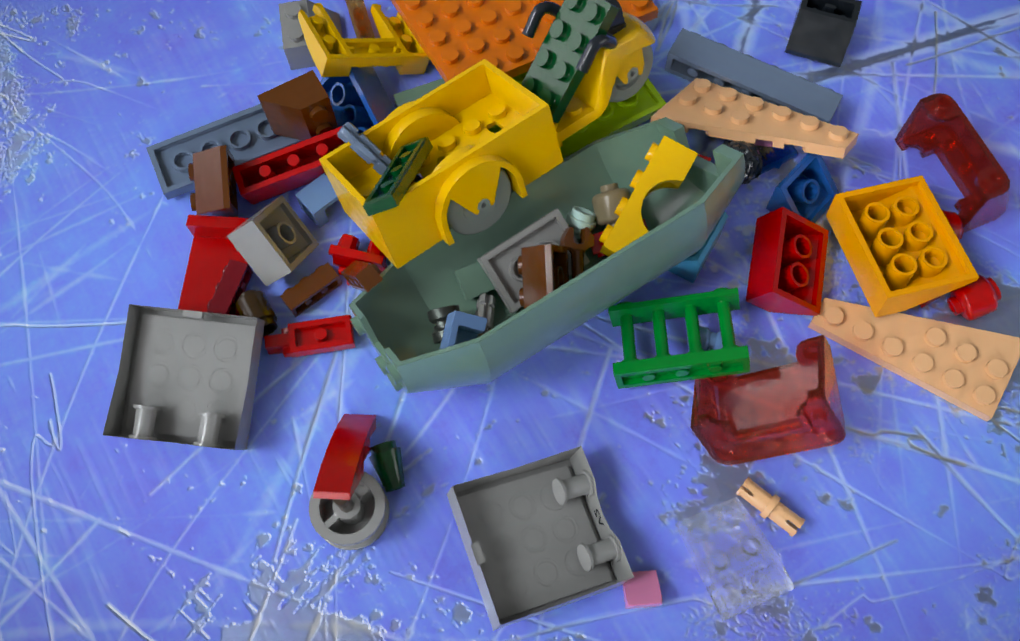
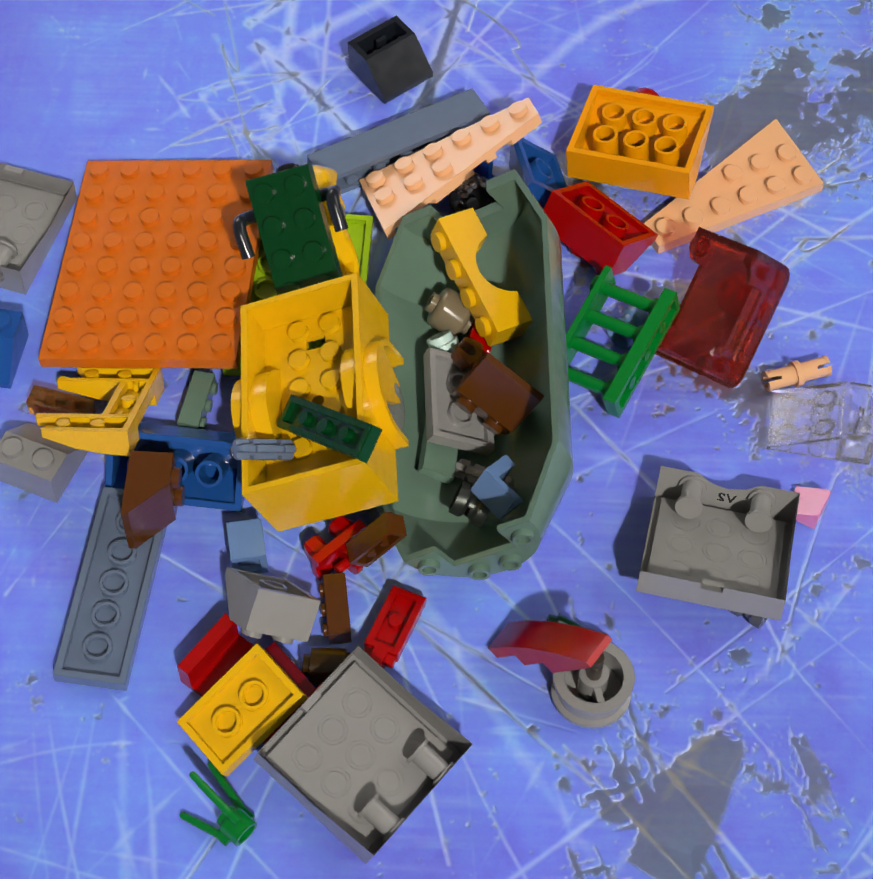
camera: 60 degrees left, 10 degrees down
reddish brown slope [188,145,238,217] -> none
red brick [232,126,345,205] -> none
clear red windscreen [895,93,1010,233] -> none
red head [947,274,1002,321] -> none
none -> yellow plate [177,643,308,777]
none -> green plant [179,761,257,846]

